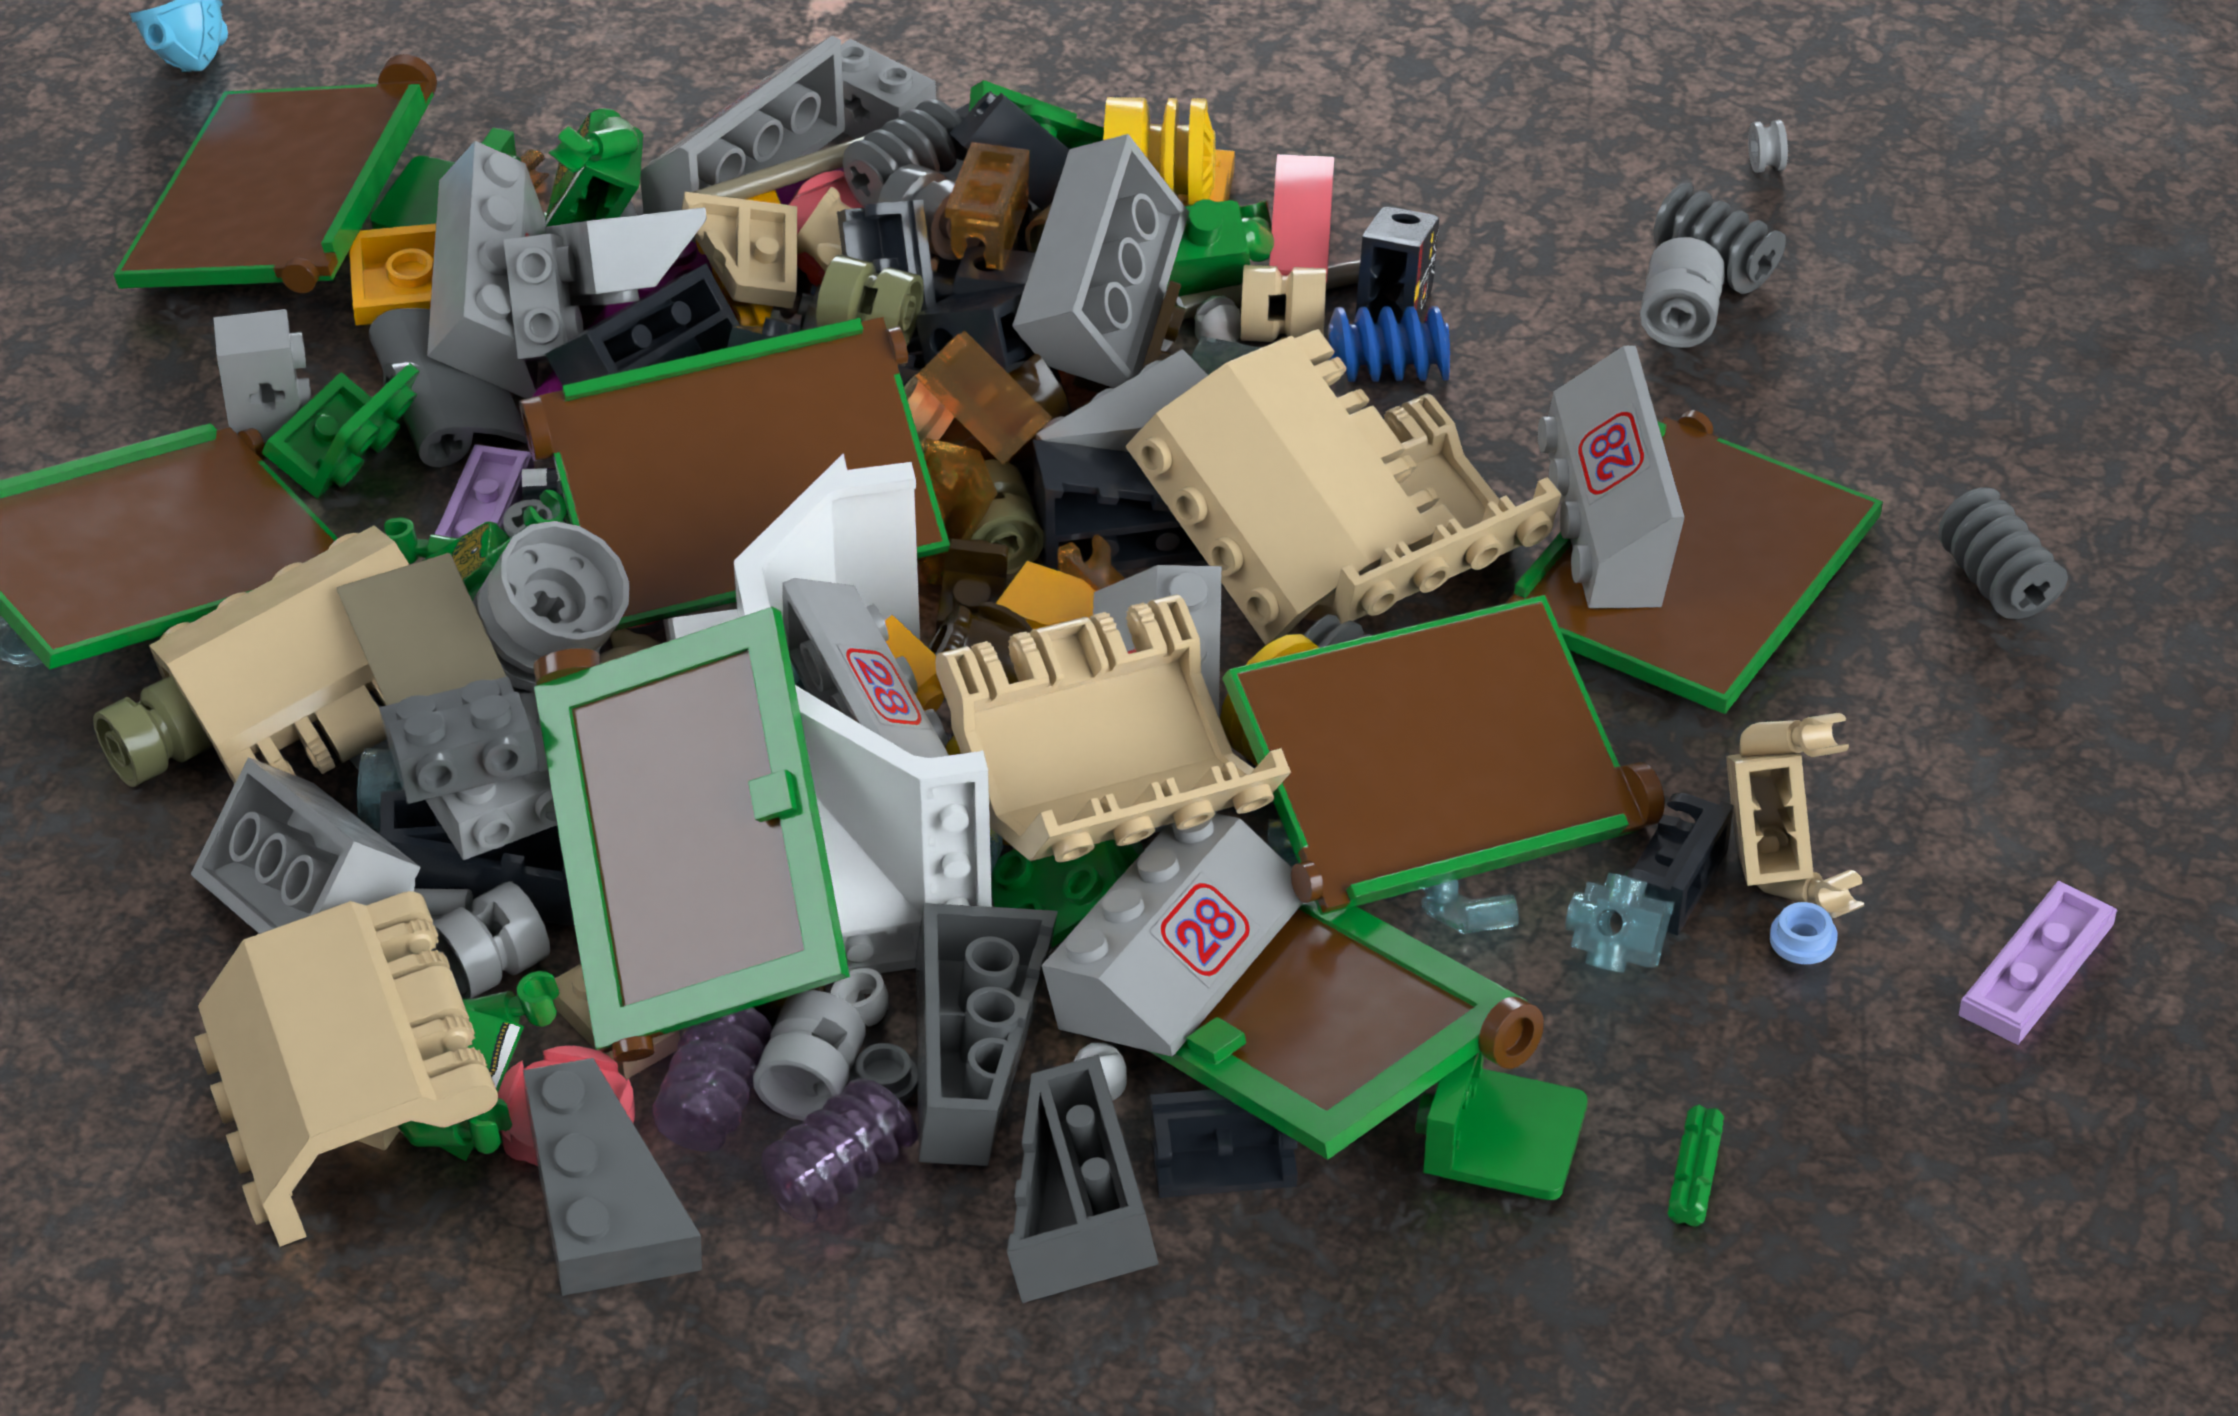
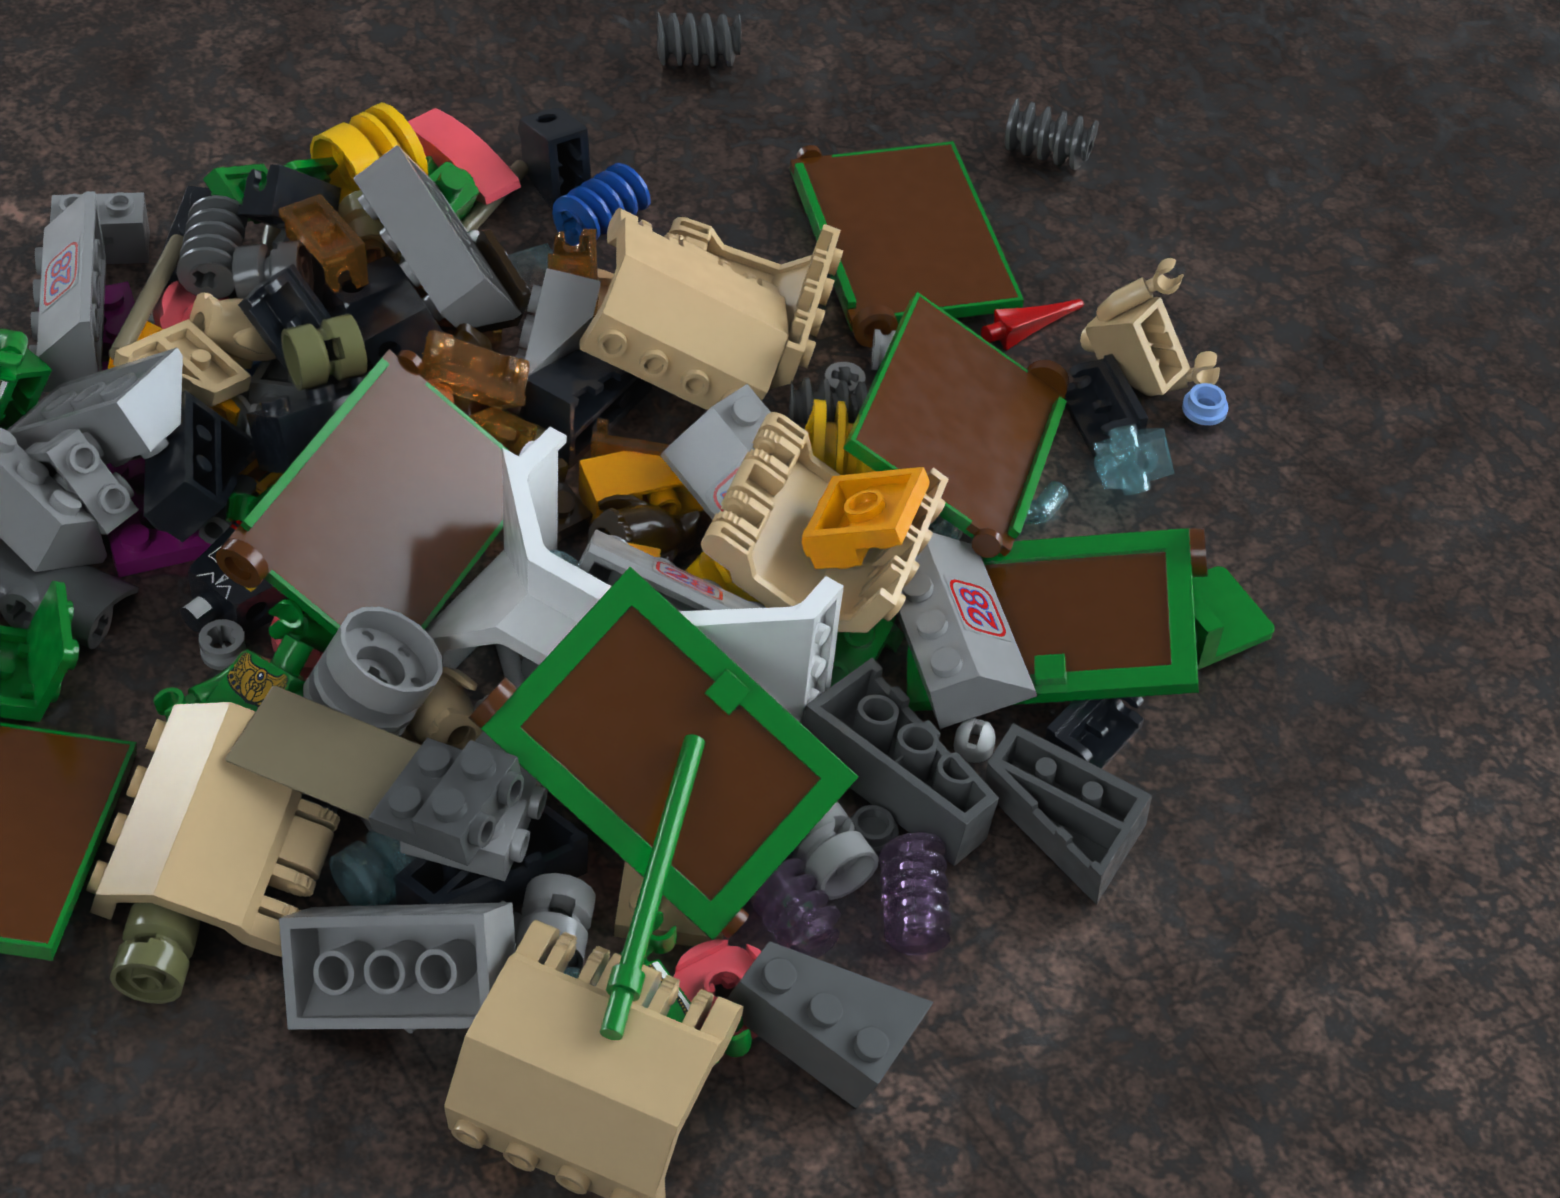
camera: 50 degrees left, 5 degrees up
lavender tile [423,445,534,560] -> none
tan wheel [1241,265,1326,342] -> none
light grey slope [1538,346,1685,608] -> none
light grey wheel [1640,237,1725,347] -> none
green axle [1667,1105,1724,1227] -> none
lavender tile [1959,881,2117,1045] -> none
none -> green bar [600,734,705,1040]
none -> light orange plate [802,467,930,569]
none -> red piece [981,299,1084,351]

